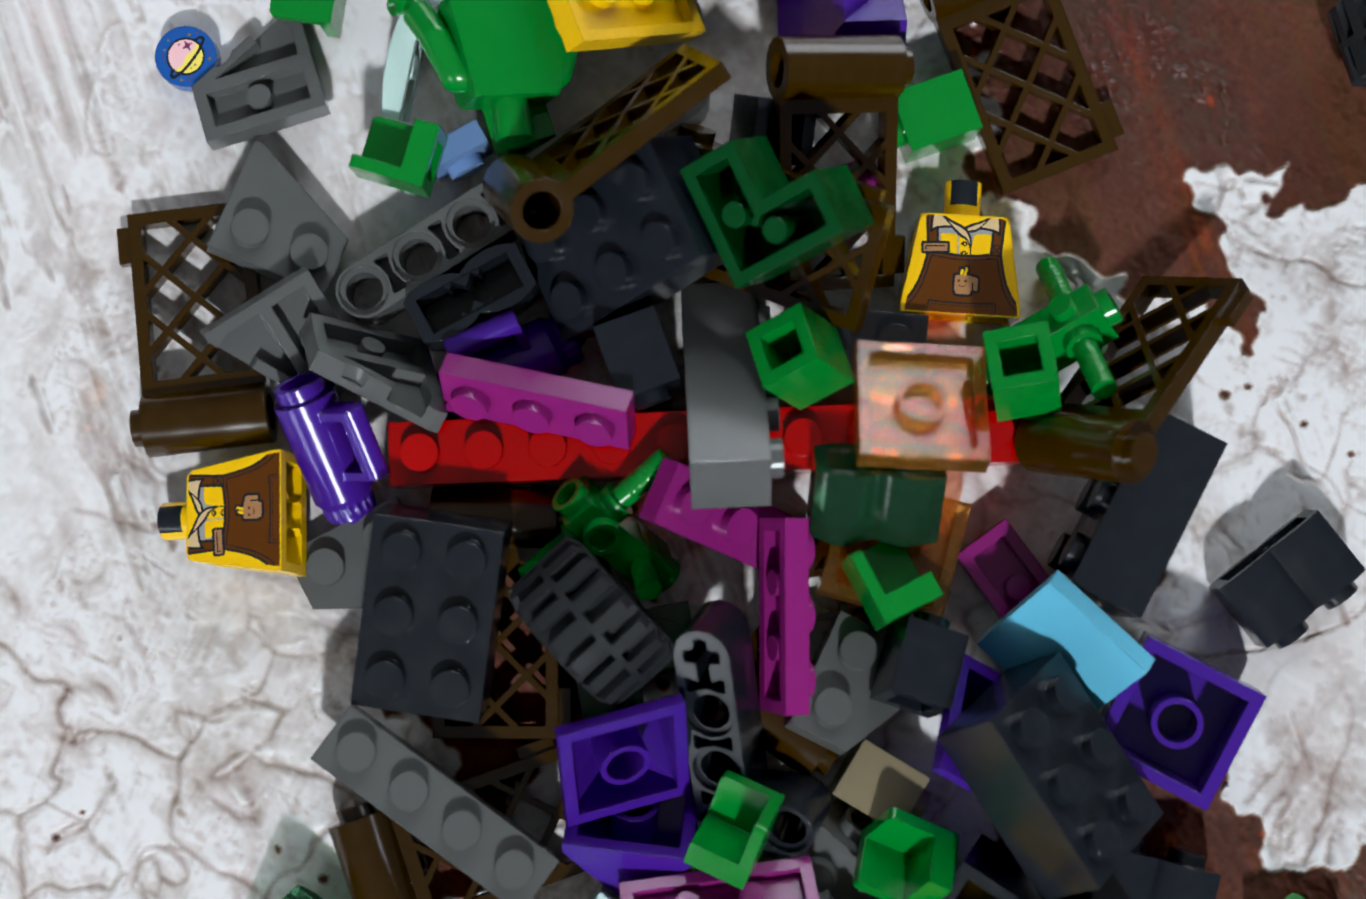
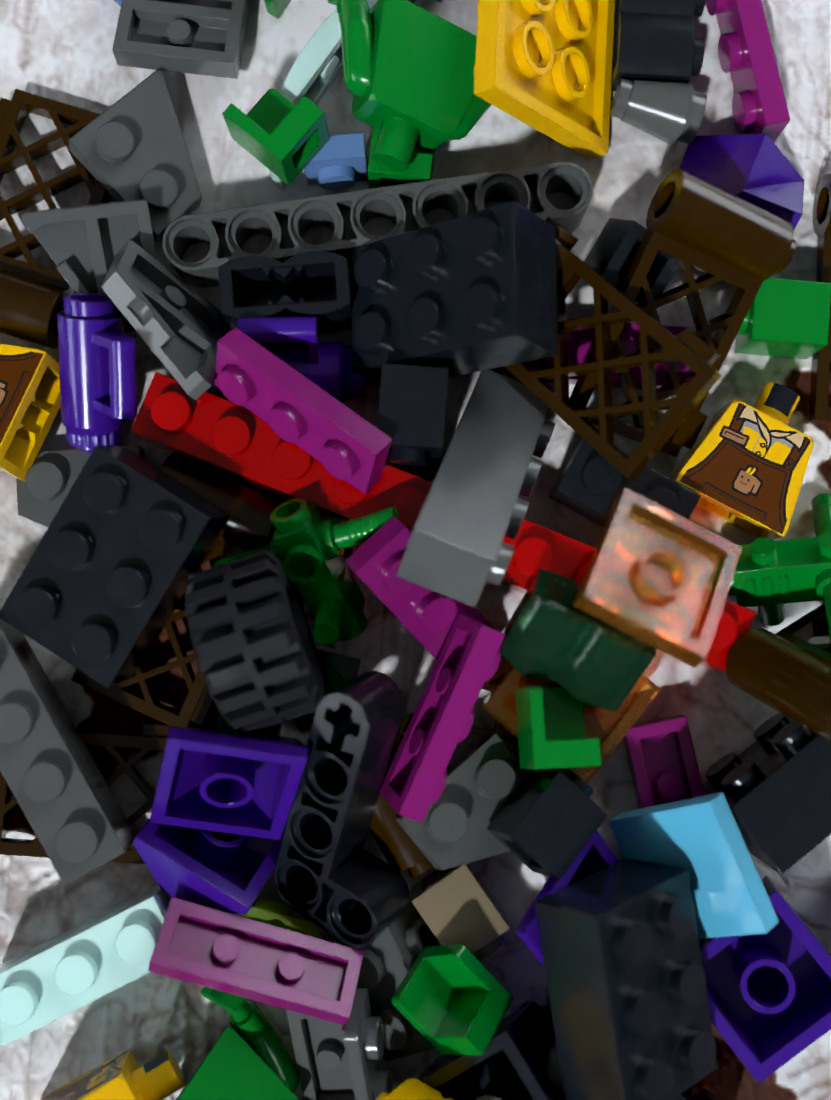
camera: 25 degrees right, 0 degrees up
dark brown piece [483,44,732,243] -> none
dark green brick [680,136,875,289] -> none
green panel [683,770,785,890] -> none
green brick [745,303,855,410] -> none
green brick [982,320,1062,422] -> none

